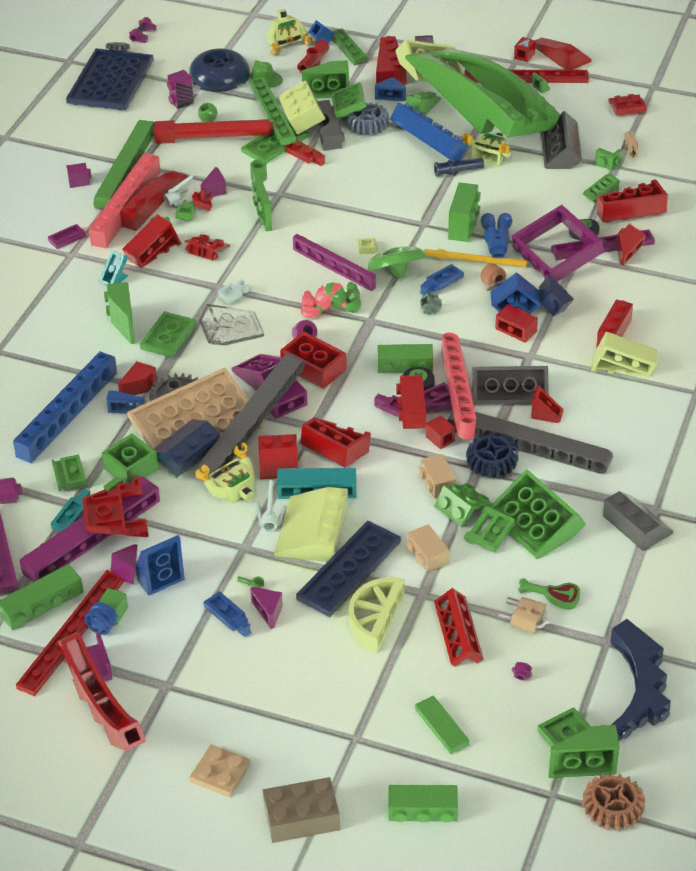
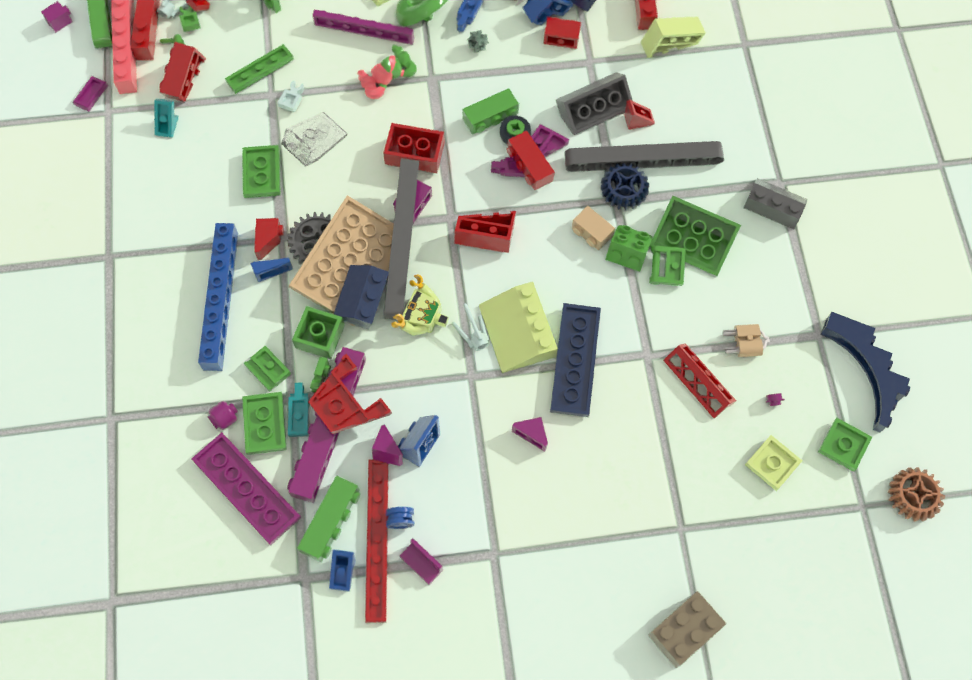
camera: 30 degrees left, 25 degrees up
red arch [58,632,146,751] -> none
bright green brick [99,588,128,625] -> none
bright green slope [104,282,135,344] -> none
red hinge [184,234,230,261] -> none
tan plate [189,744,251,798] -> none
blue hinge [203,591,251,637] -> none
magenta slope [231,354,283,391] -> none
bright green hand [237,576,264,588] -> none
red slope [258,434,298,480] -> none
teal brick [277,468,357,499] -> none
magenta head [292,320,318,339] -> none
yellowish green window [349,577,405,653] -> none
bright green brick [388,785,458,822] -> none
tan brick [406,524,449,572] -> none
bright green tile [415,695,469,754] -> none
red brick [426,415,455,449] -> none
coral beam [441,332,476,440] -> none
bright green piece [518,578,580,610] -> none
bright green slope [548,725,620,778] -> none
none -> bright green plate [225,44,294,94]
none -> bright green plate [242,392,287,455]
none -> blue slope [329,549,356,592]
none -> yellowish green plate [745,435,802,491]

